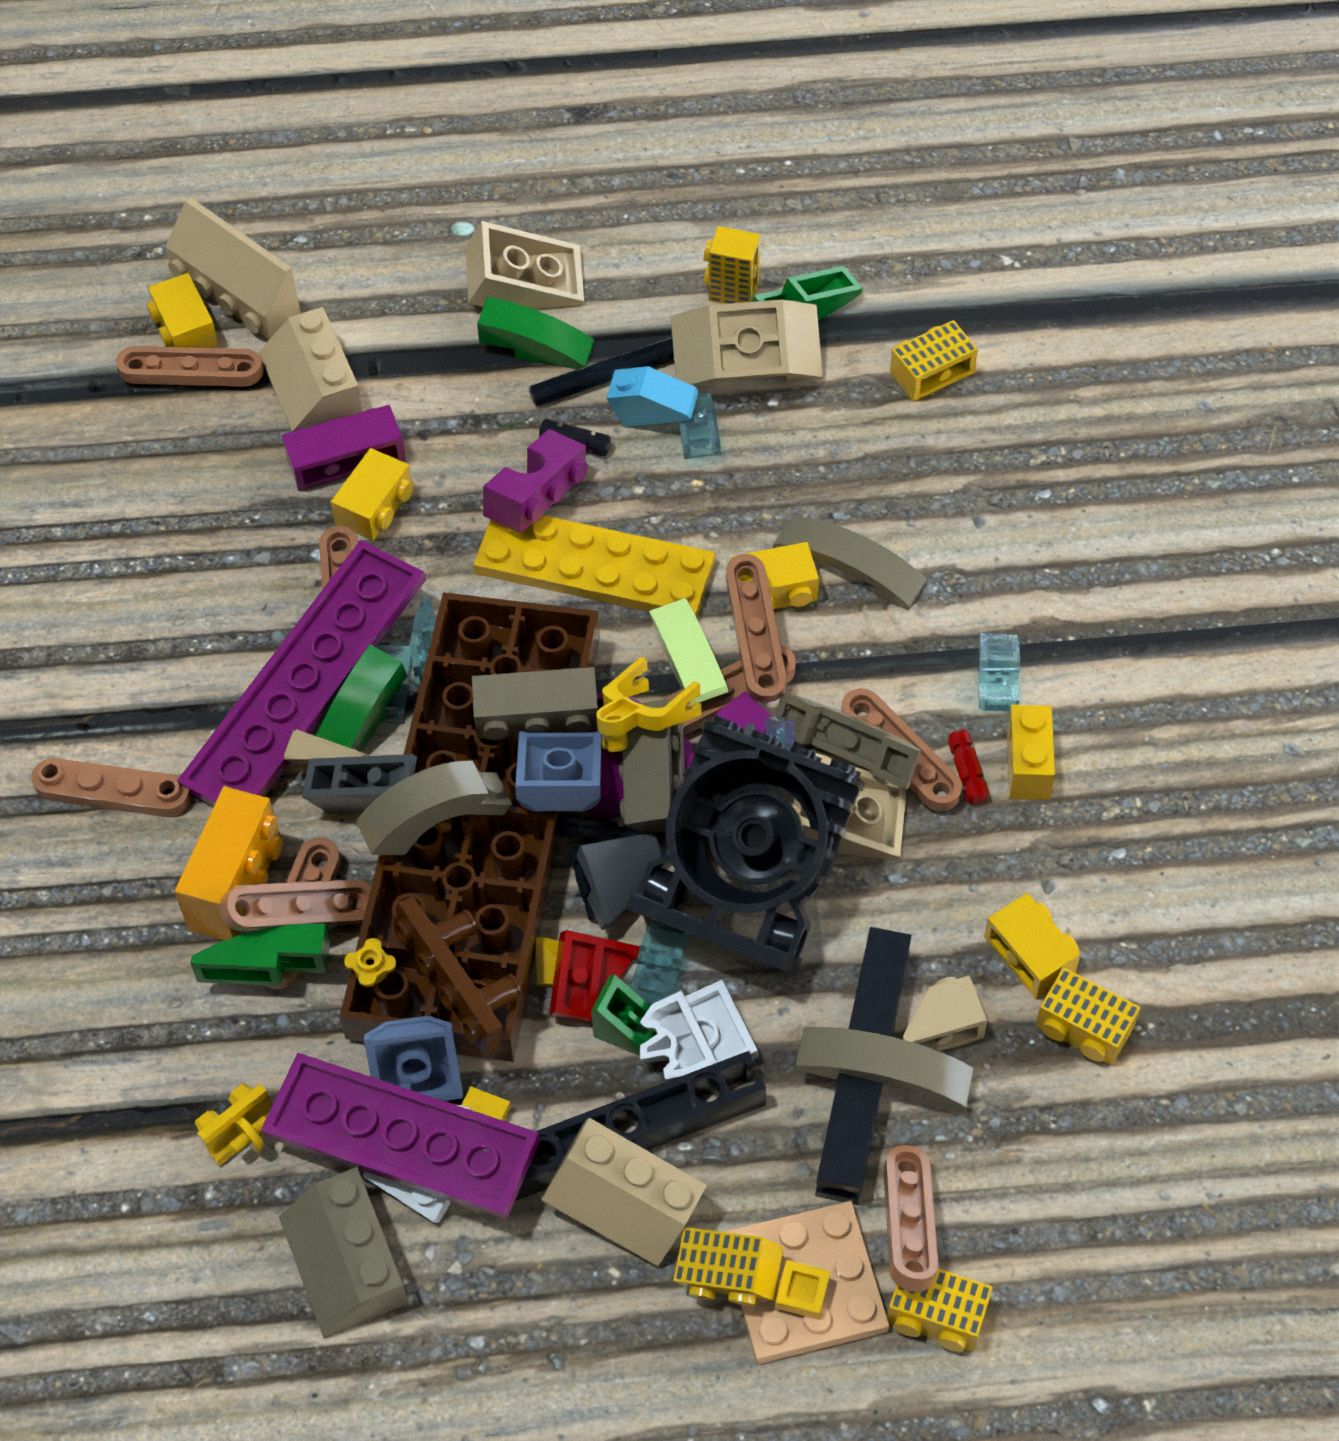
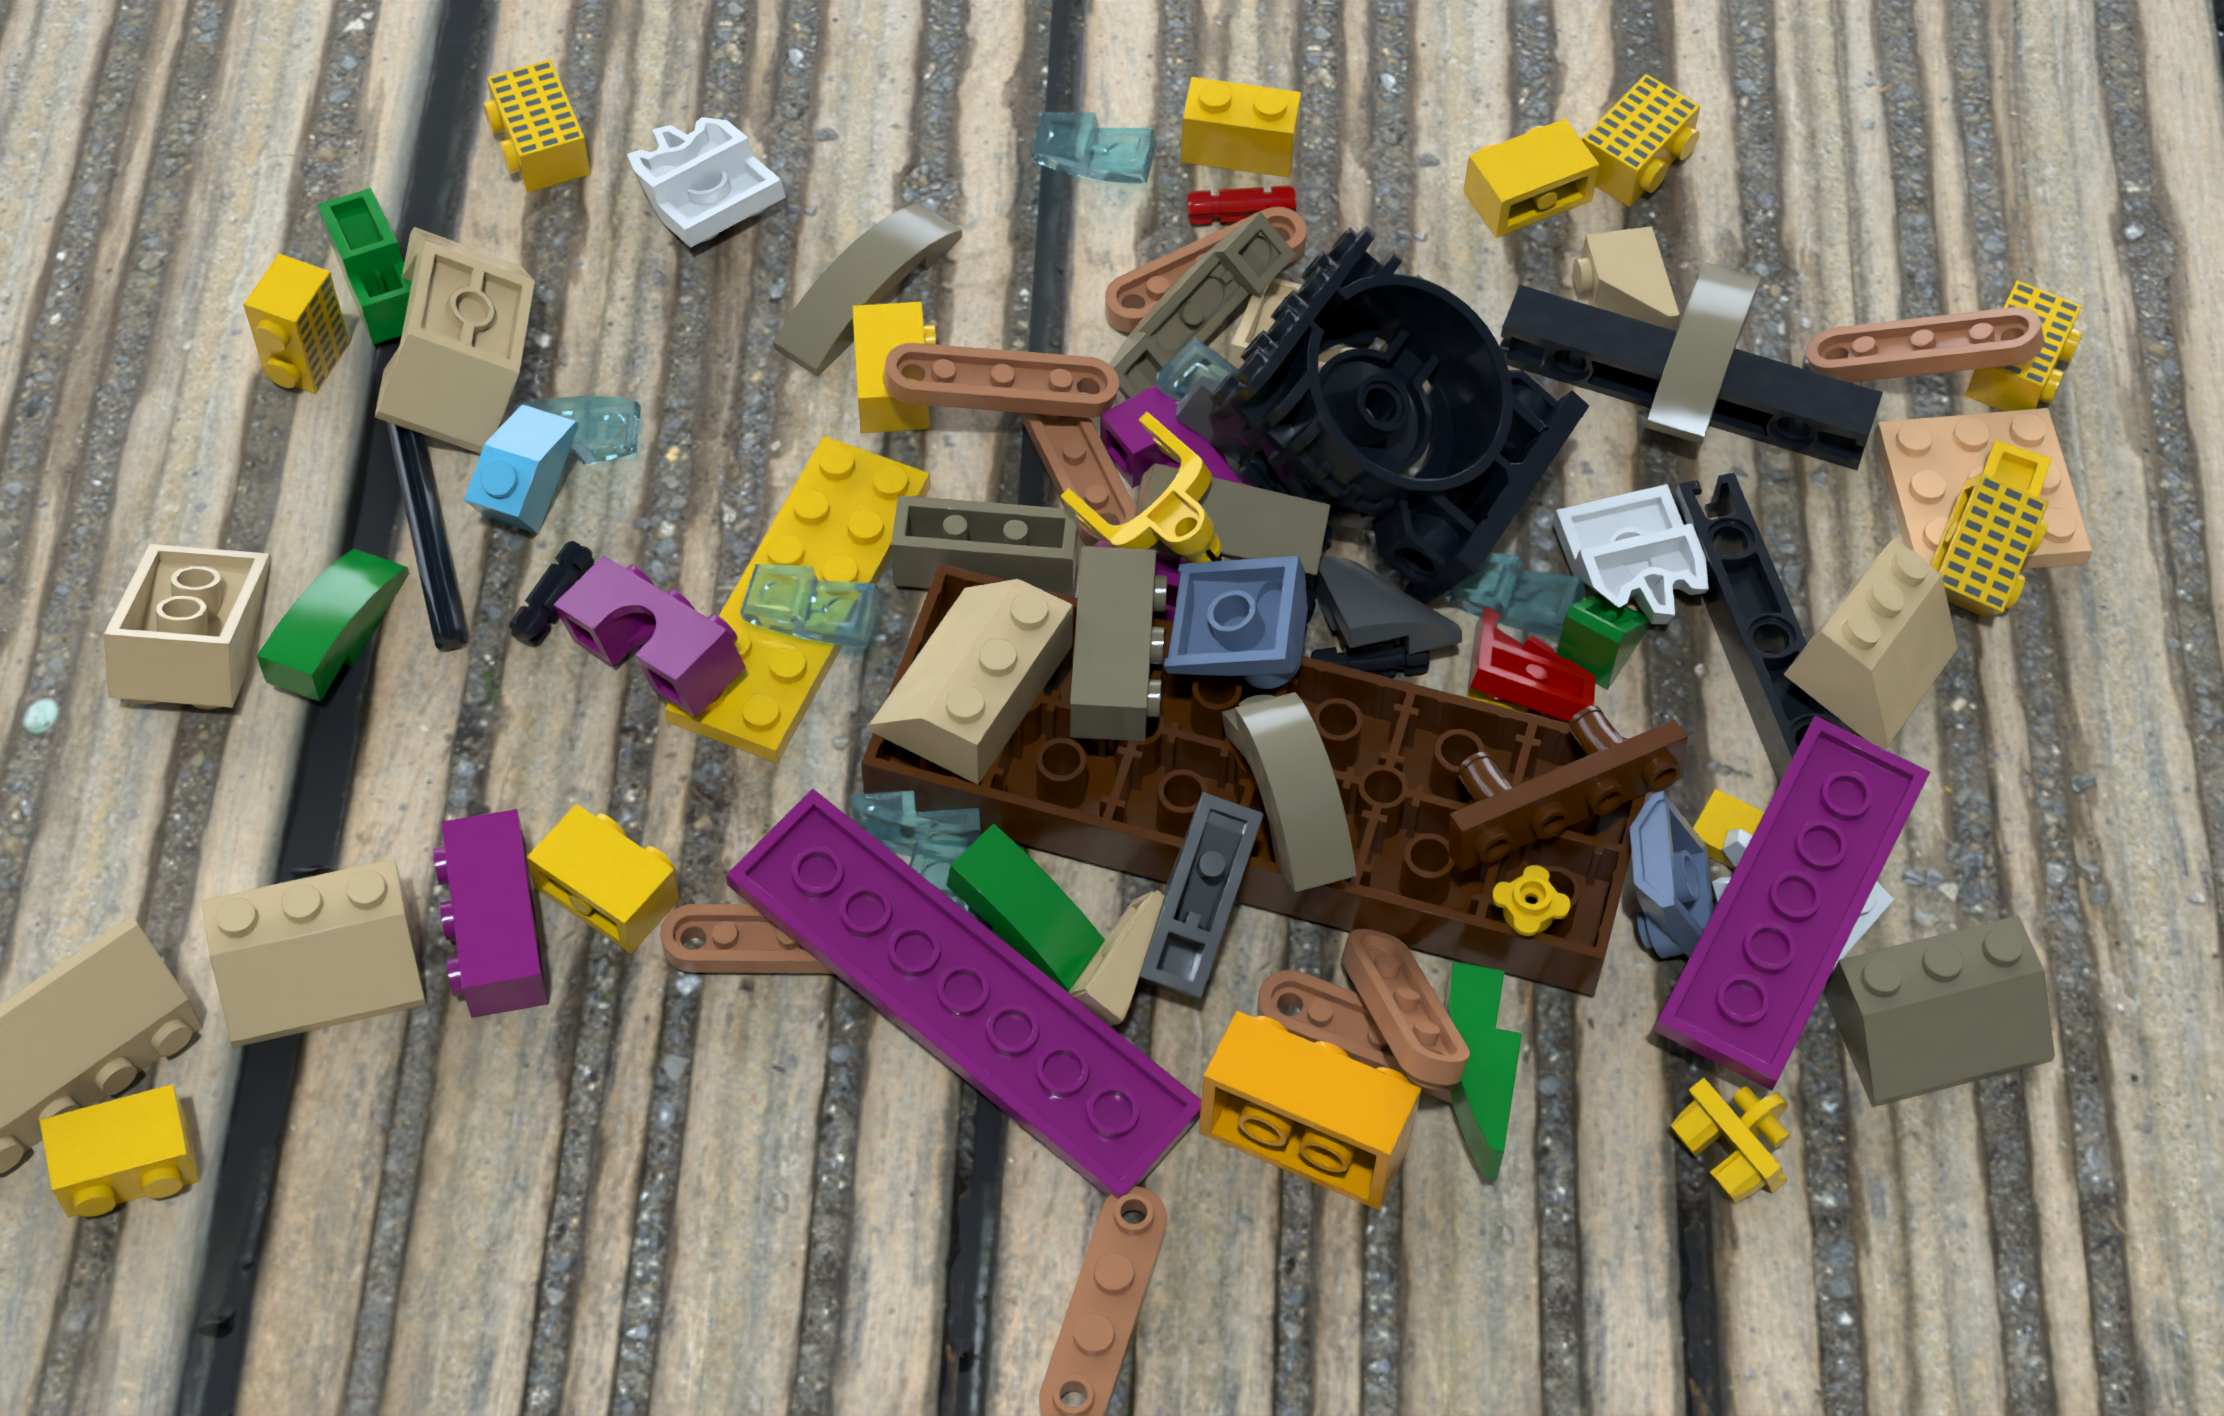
camera: 85 degrees left, 0 degrees up
nougat plate [116,346,263,387] -> none
yellowish green slope [649,598,729,704] -> none
none -> white plate [627,117,786,248]
none -> clear light blue slope [740,564,882,647]
none -> tan slope [869,579,1073,785]
none -> dark tan brick [891,495,1079,597]

